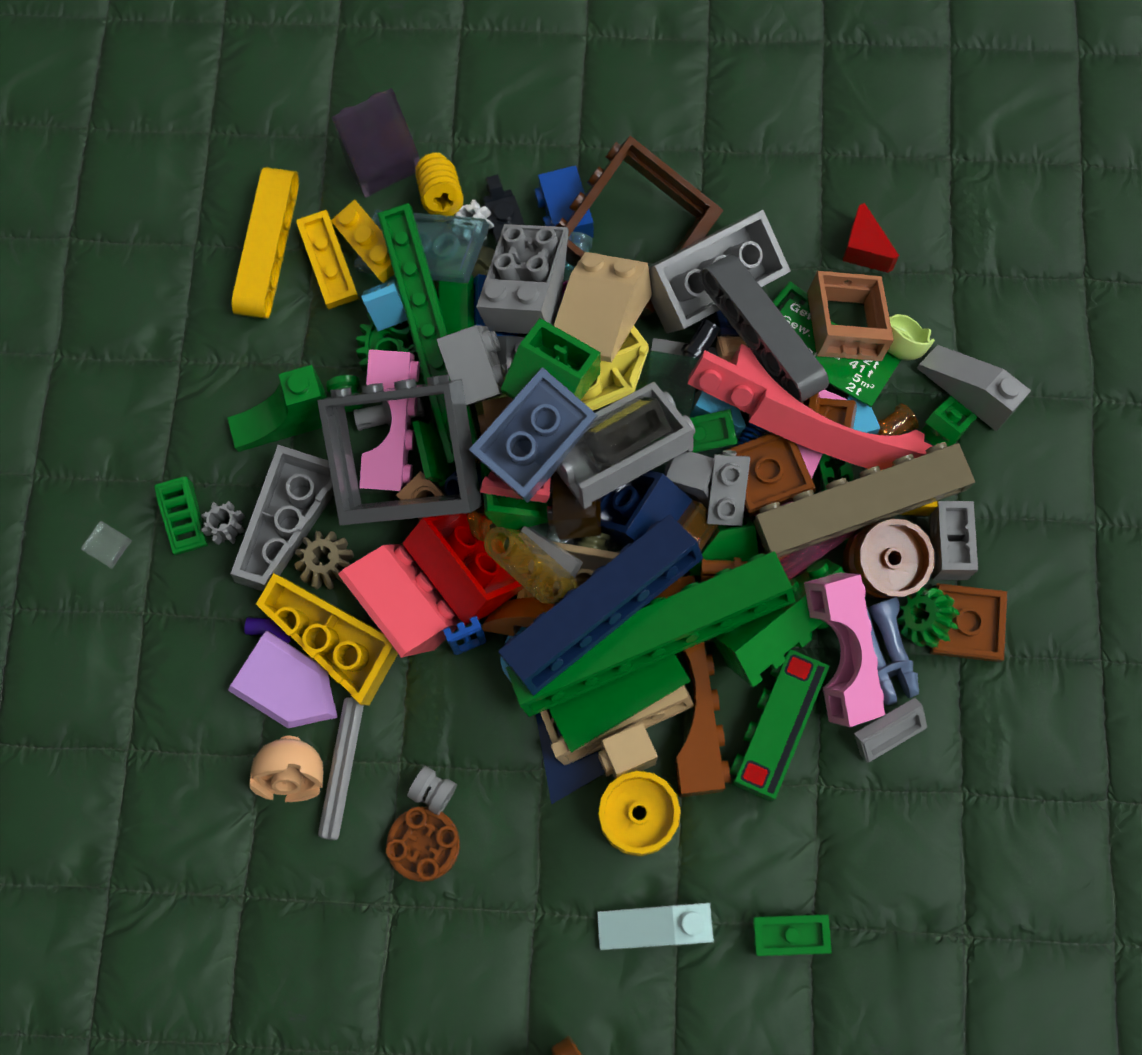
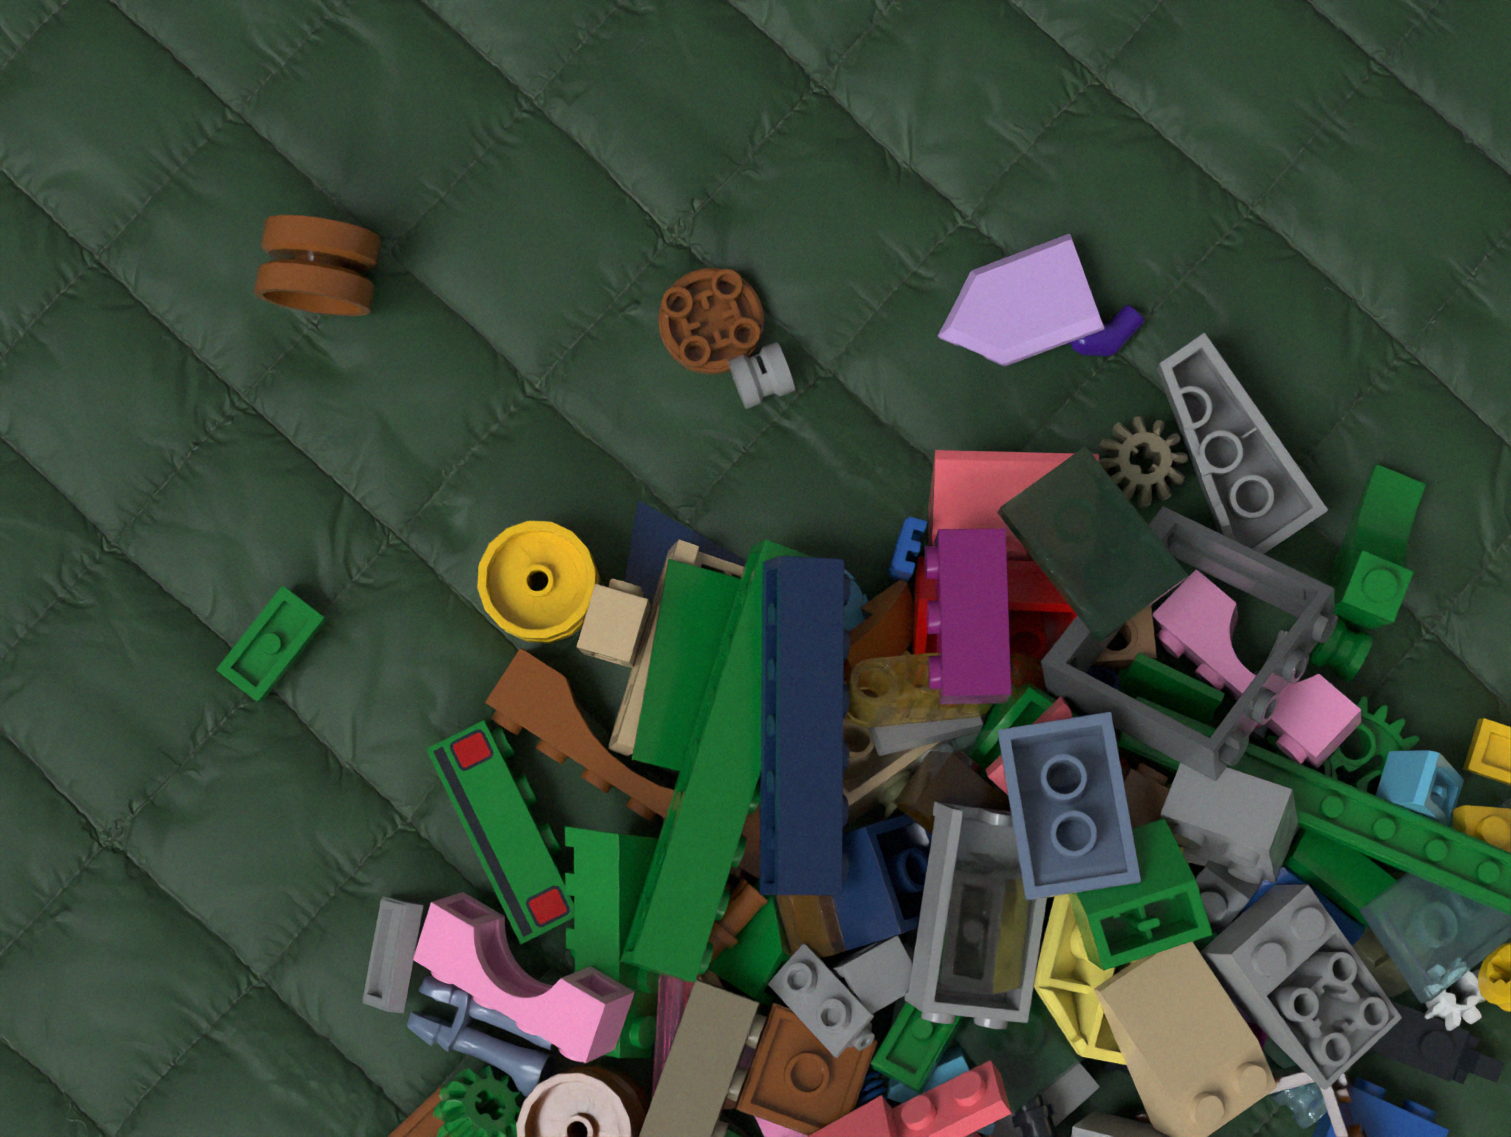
camera: 125 degrees right, 10 degrees up
clear tile [81,521,132,569] -> none
green slope [154,476,208,555] -> none
light grey gear [201,501,246,545] -> none
light nougat cylinder [250,736,323,802] -> none
yellow wedge [256,573,398,706] -> none
light grey axle [318,697,364,840] -> none
light aqua slope [597,903,714,950] -> none
none -> magenta brick [925,528,1011,704]
none -> clear green tile [997,446,1188,643]

